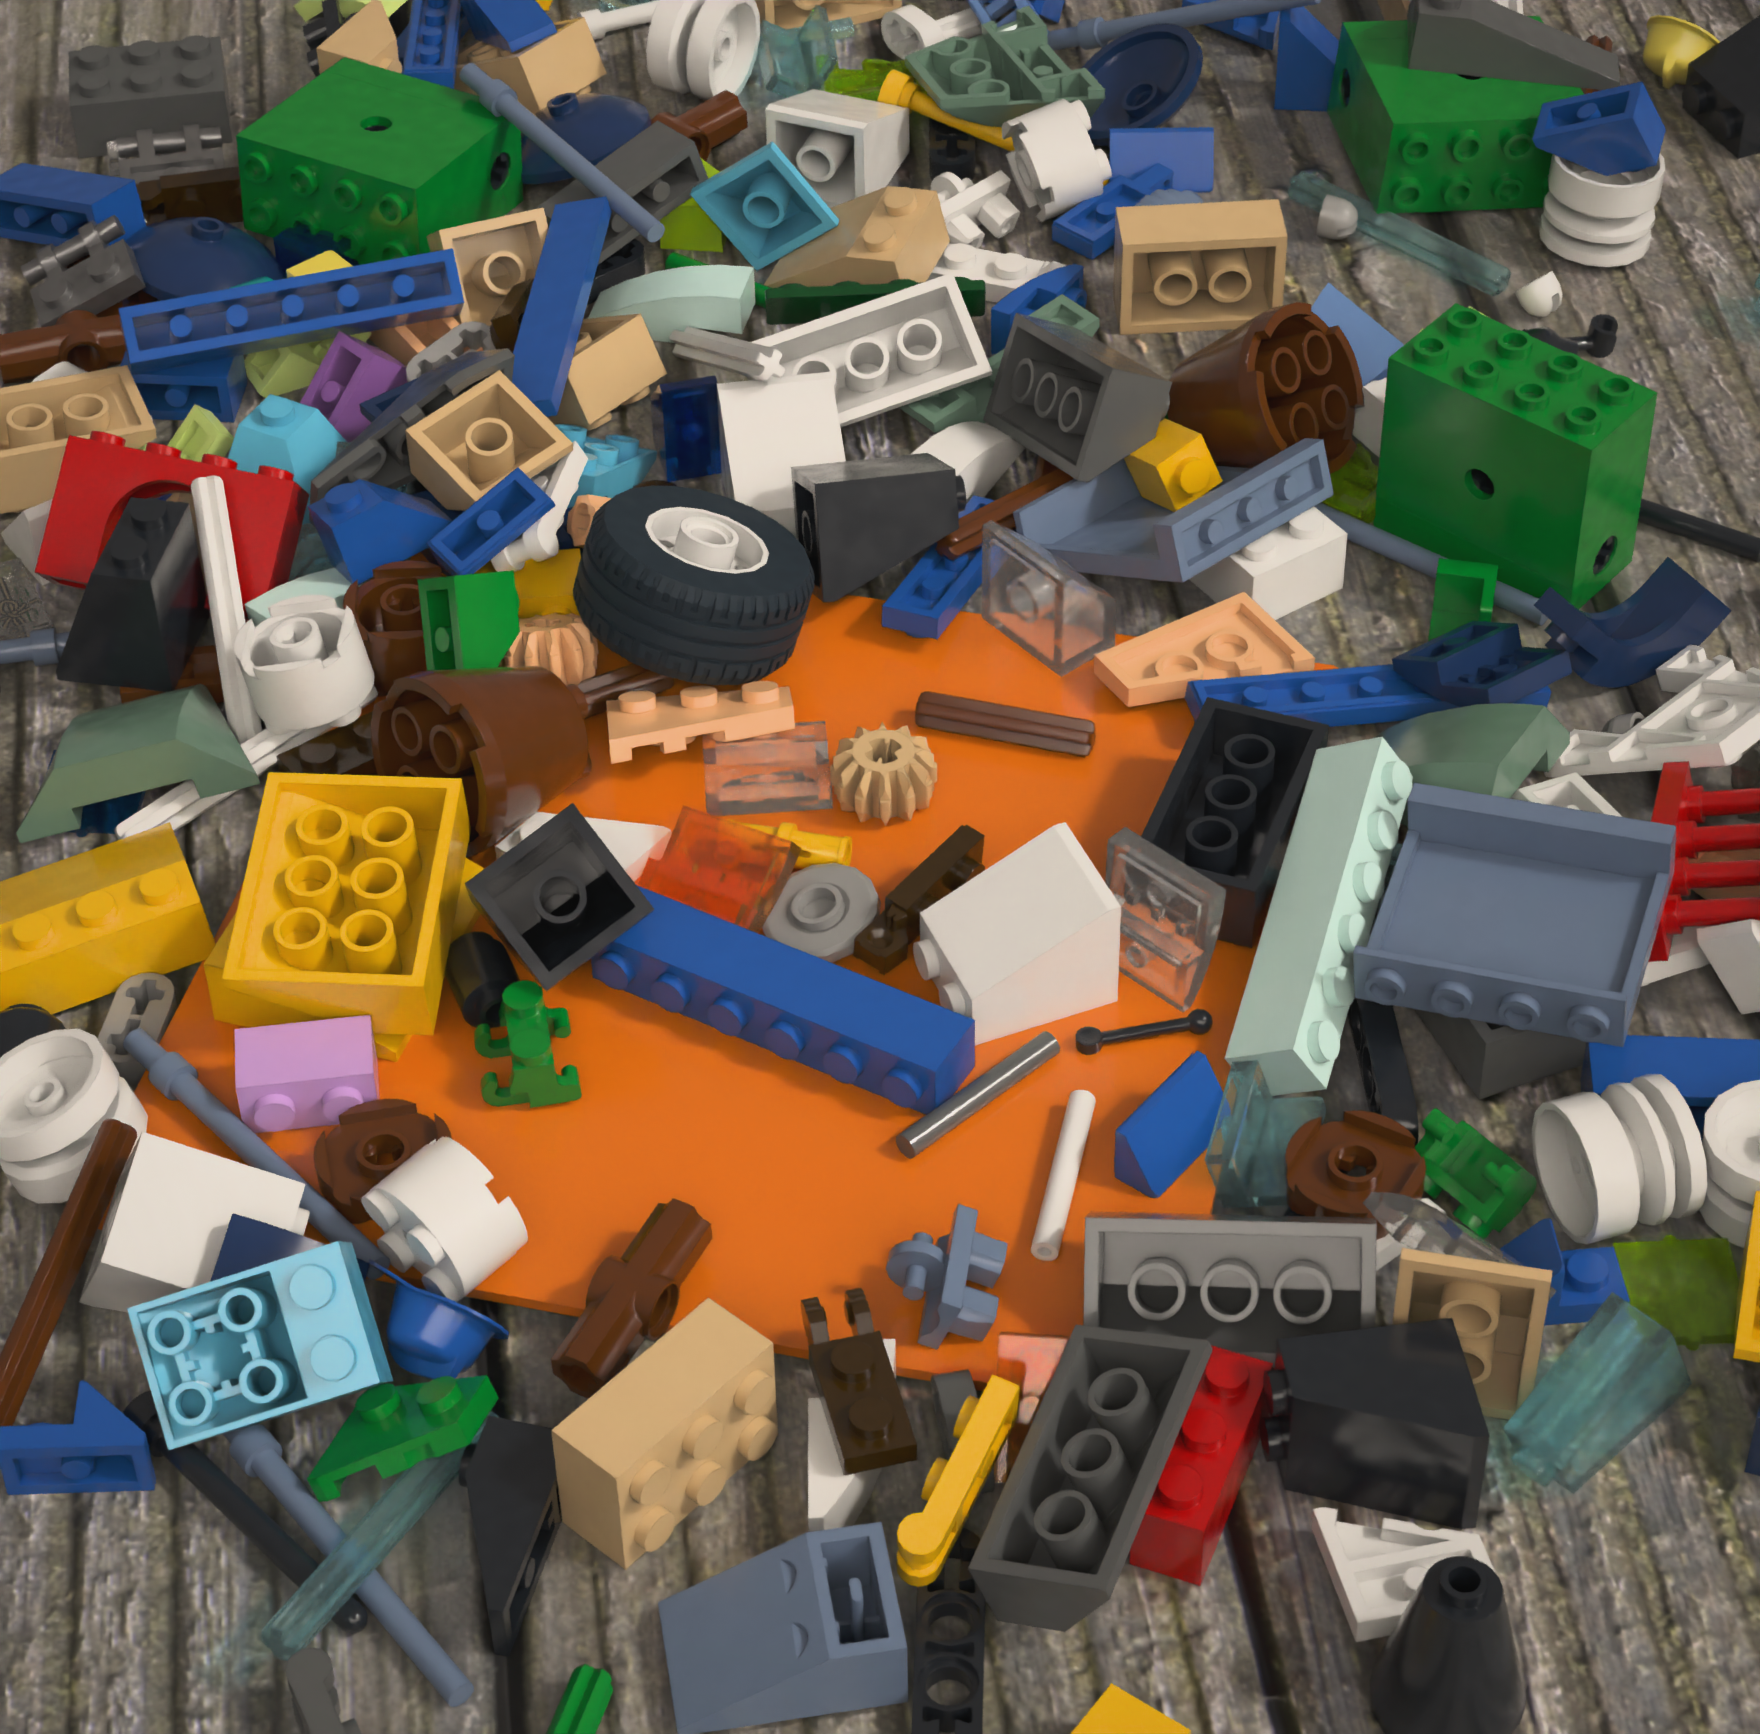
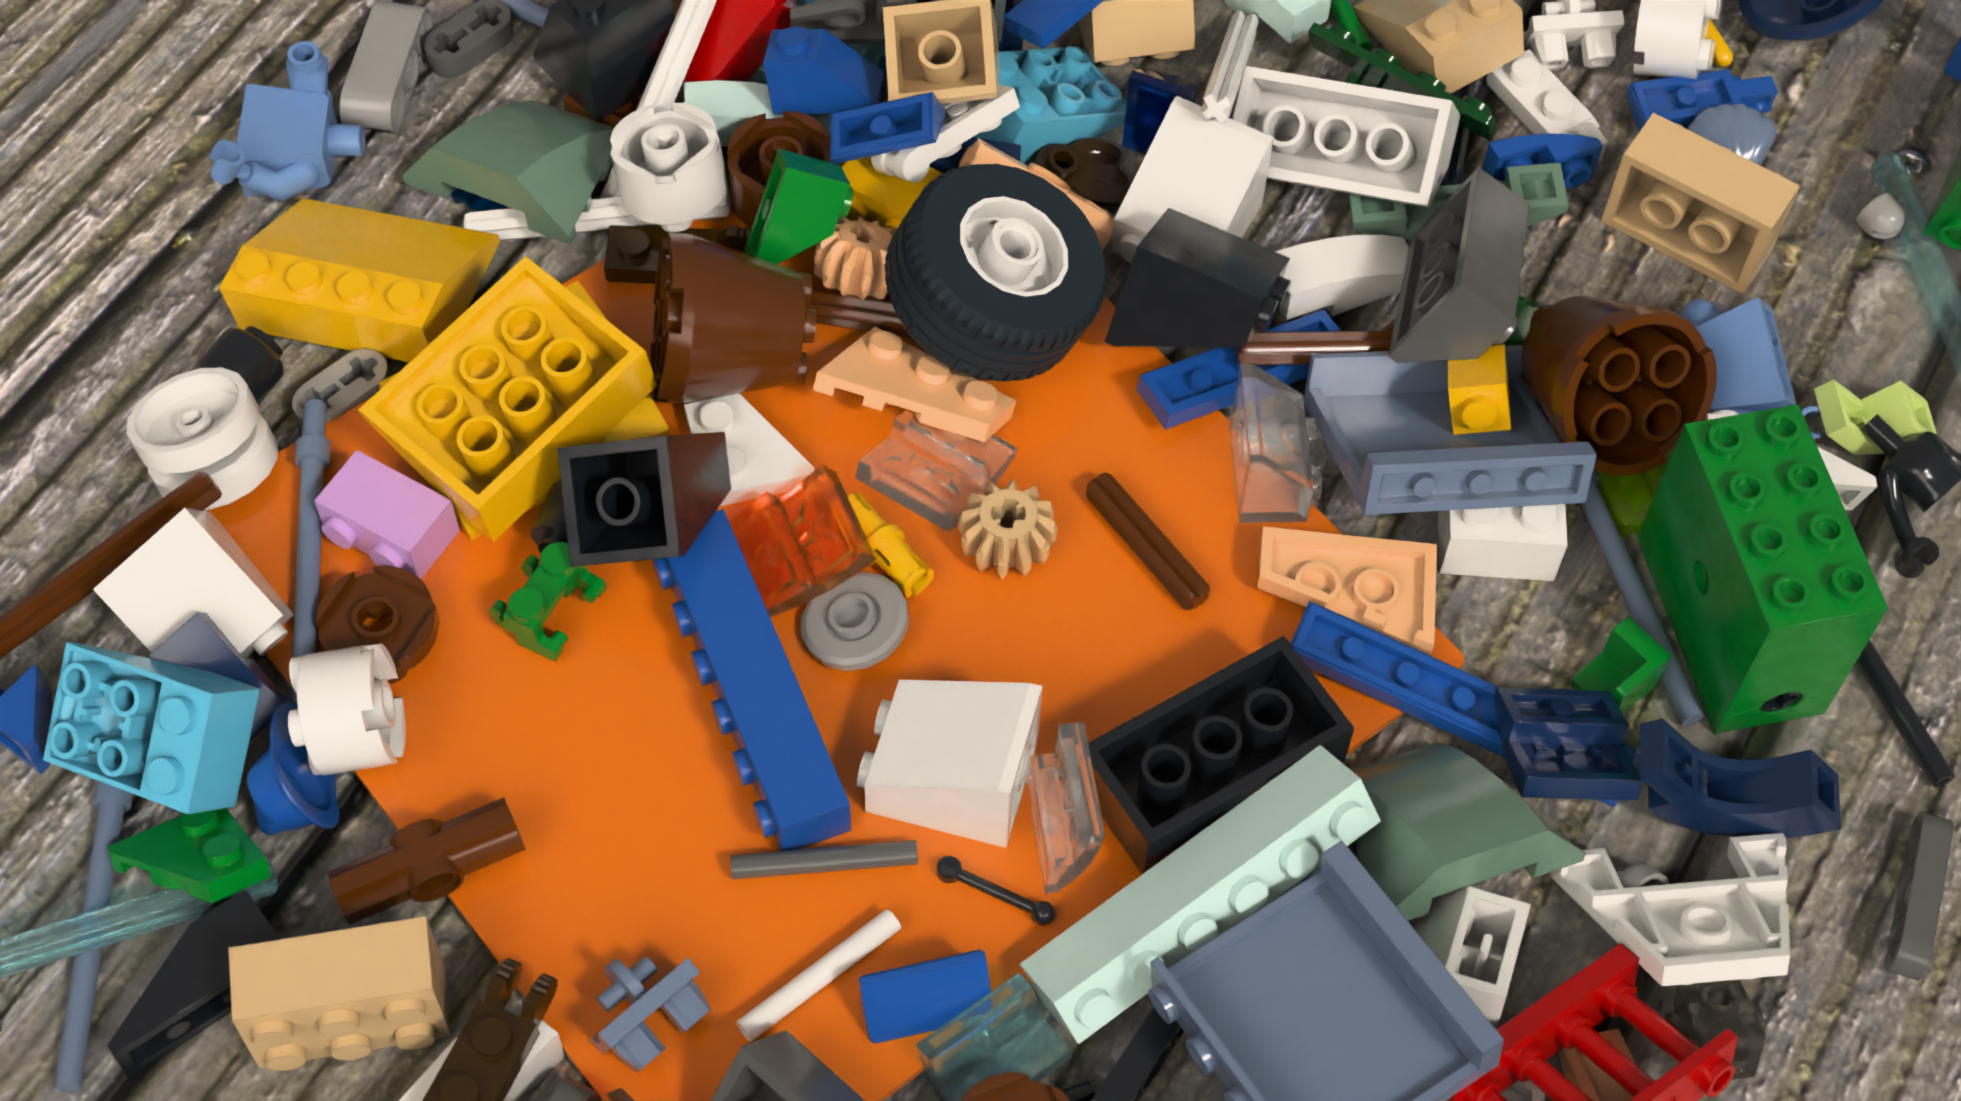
camera: 35 degrees right, 15 degrees up
black piece [122,1390,368,1634] -> none
dark brown hinge [853,825,985,975] -> none
blue slope [1108,127,1214,193] -> none

